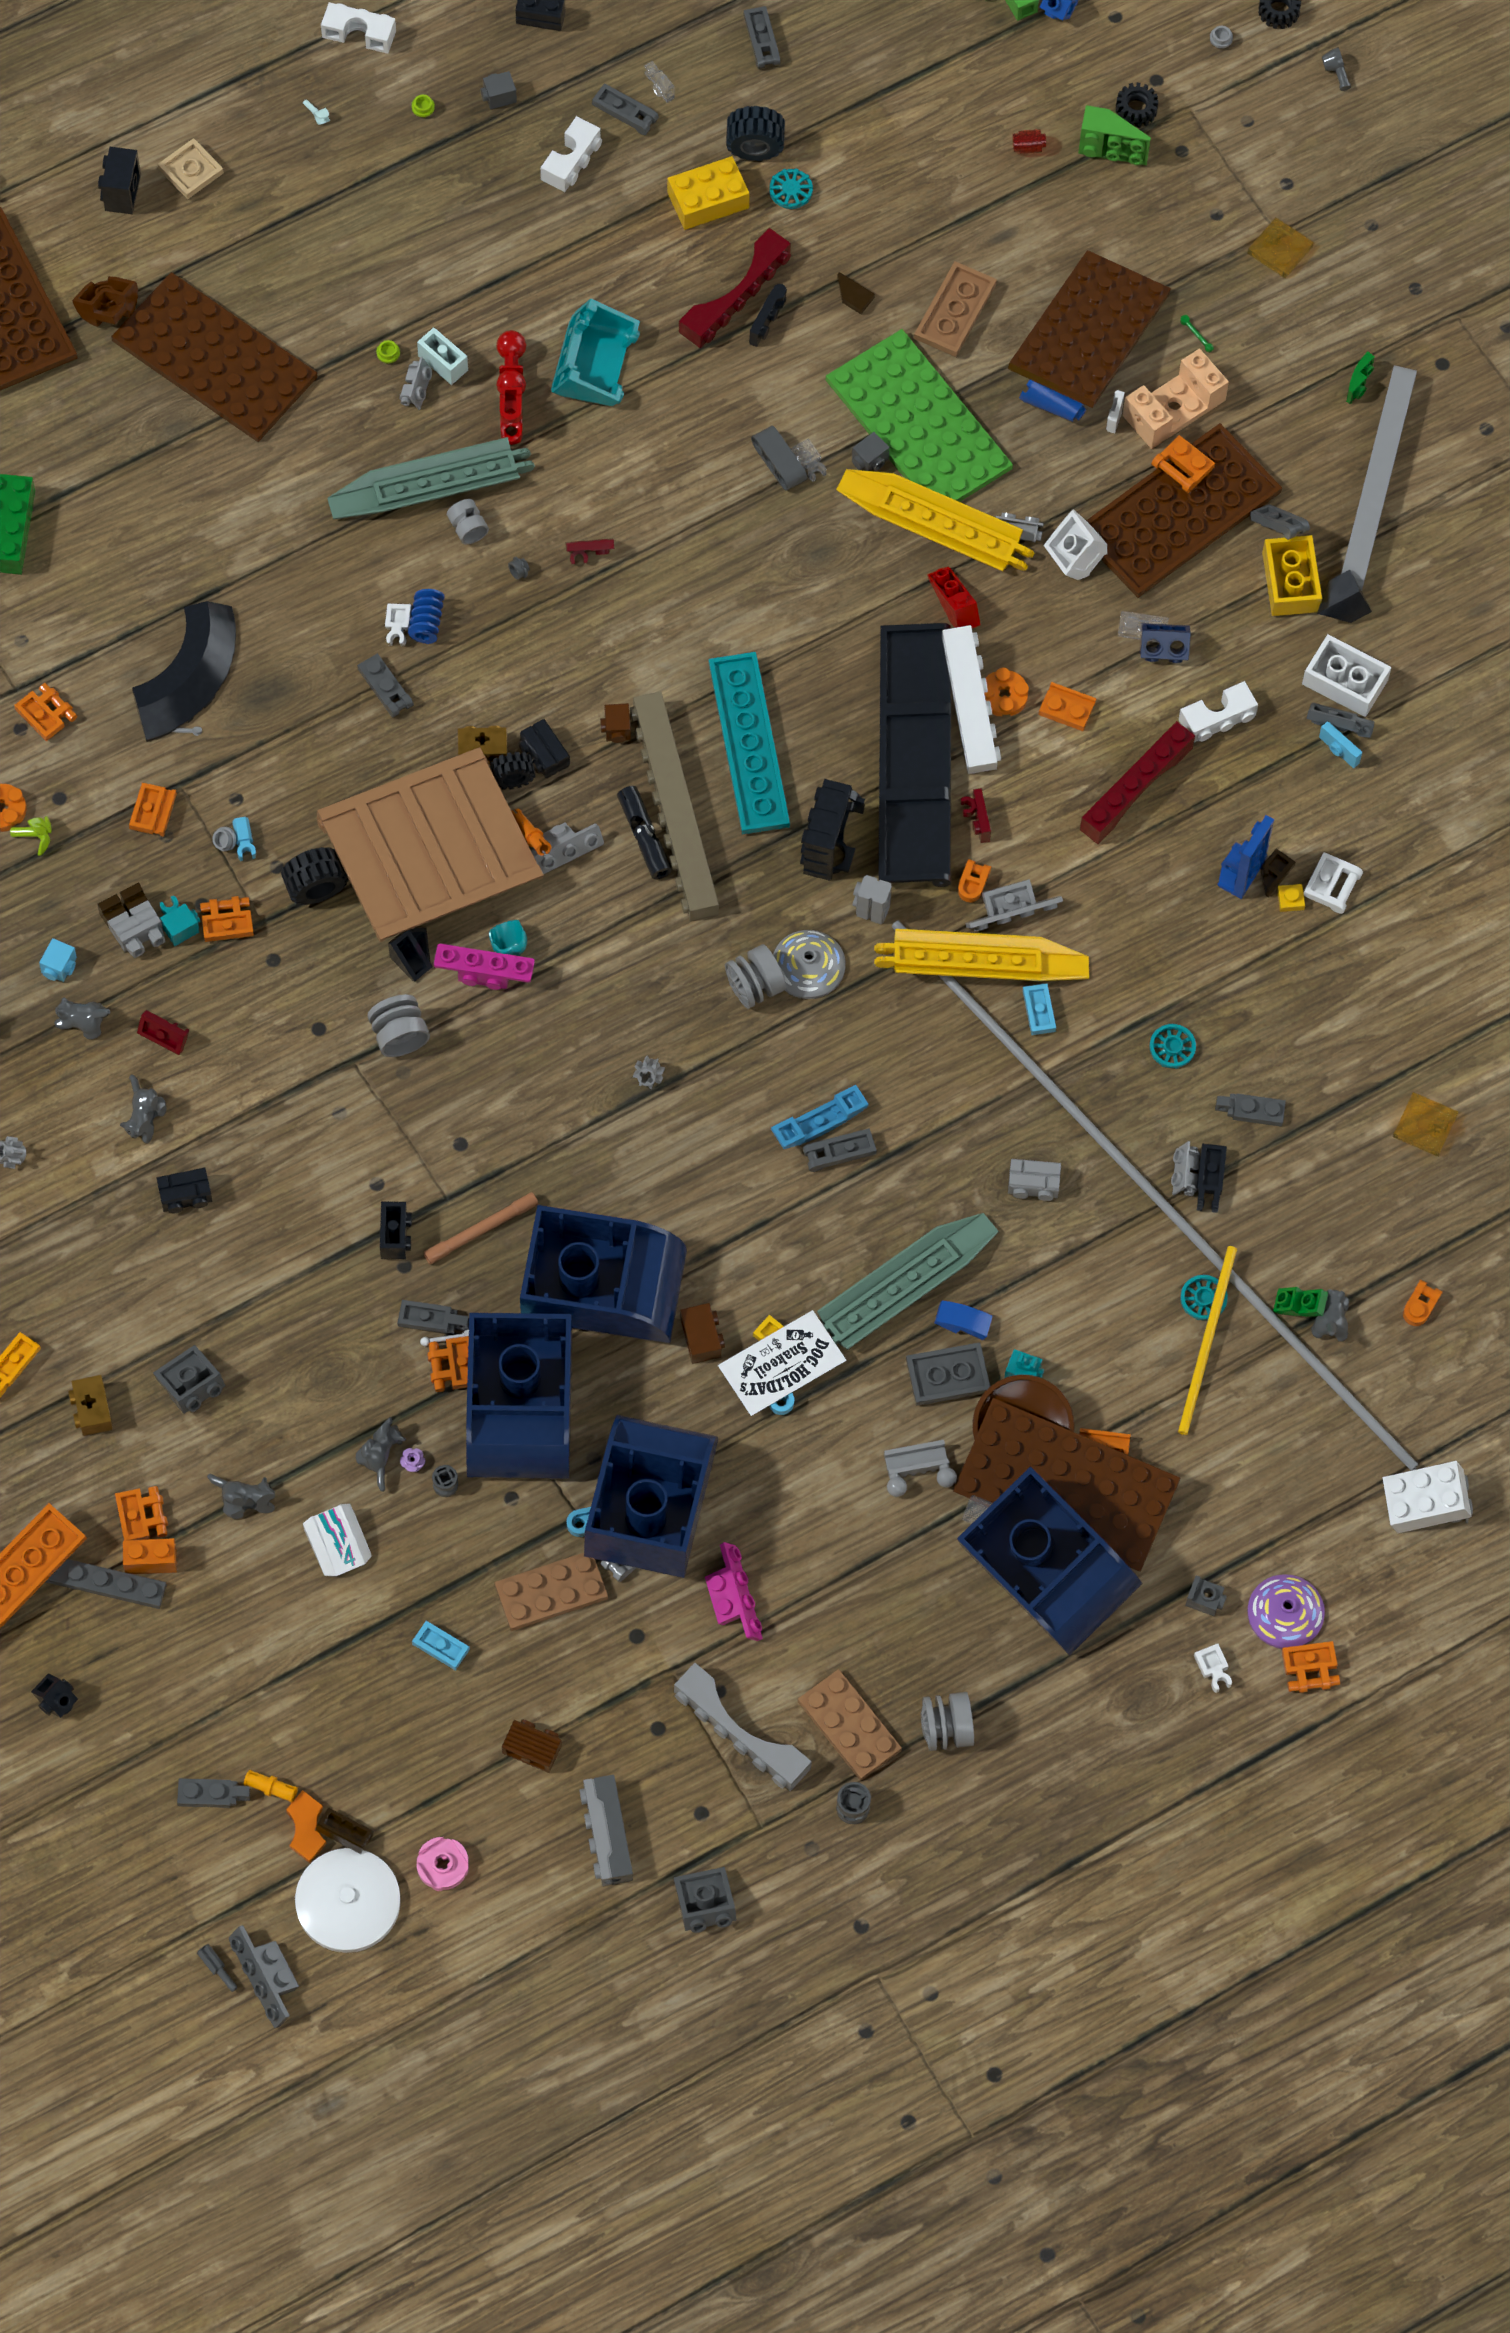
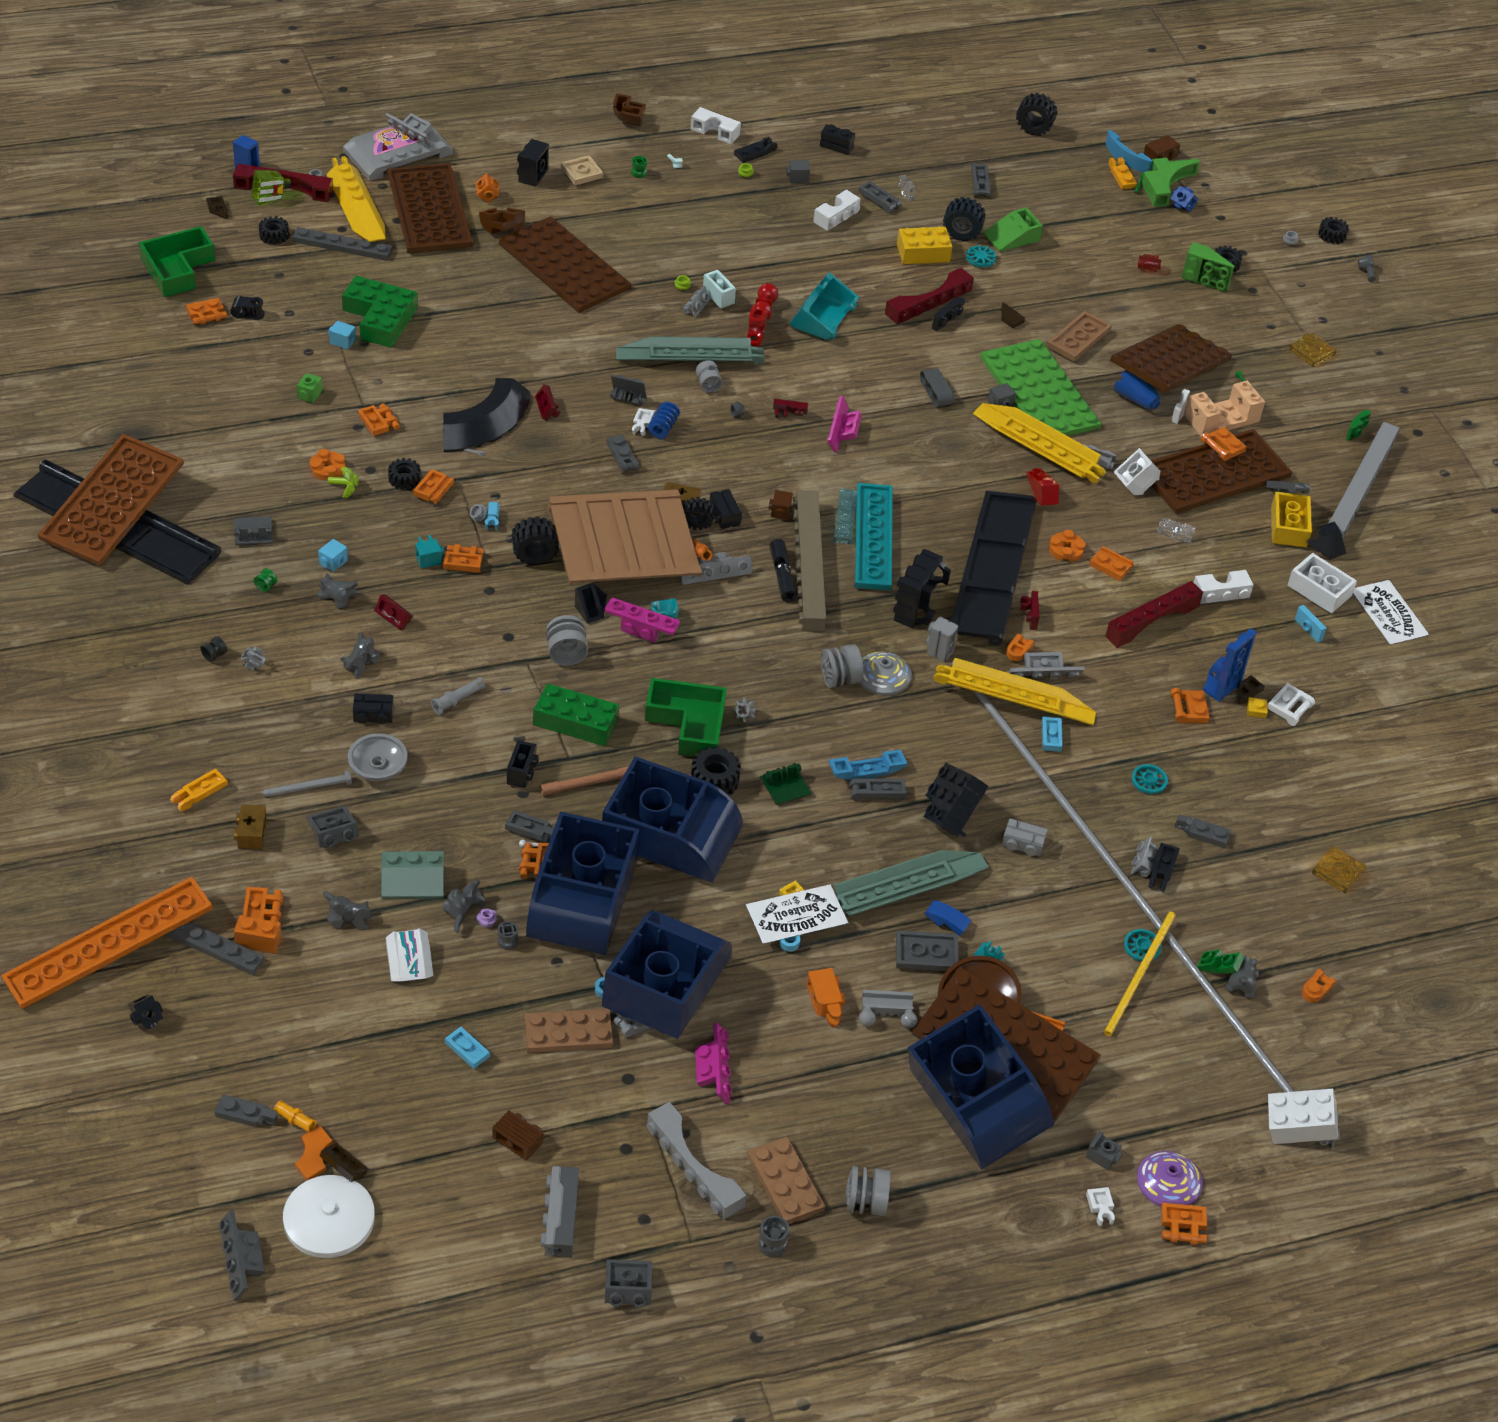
camera: 10 degrees right, 20 degrees down
light grey hips [97,882,165,958] -> none
dark grey axle [197,1944,237,1992] -> none
bright pink plate [417,1837,468,1891] -> none
reddish brown brick [680,1303,725,1364] -> none
clear plate [790,438,826,482] -> none
white brick [942,625,1001,774] -> none
dark blue brick [1140,623,1191,663] -> none
dark grey hinge [1306,703,1375,738] -> none
none -> light grey bar [263,771,352,797]
none -> light grey dish [348,734,408,781]
none -> sand green slope [381,851,444,899]
none -> black tyre [388,458,421,490]
none -> light grey pin [431,677,486,715]
none -> orange brick [475,173,500,203]
none -> green brick [533,683,620,747]
none -> dark red plate [535,384,561,420]
none -> dark grey hinge [610,374,647,406]
none -> reddish brown brick [613,93,646,126]
none -> green wheel [631,156,648,178]
none -> green piece [645,678,727,757]
none -> black tyre [691,747,741,795]
none -> black hinge [734,137,778,163]
none -> dark green hinge [760,763,812,805]
none -> orange hinge [806,968,845,1028]
none -> dark pink bracket [827,395,862,452]
none -> clear light blue plate [833,488,857,544]
none -> black piece [923,763,988,837]
none -> bright green slope [983,207,1043,252]
none -> orange plate [1170,688,1210,723]
none -> white sticker [1353,580,1429,644]

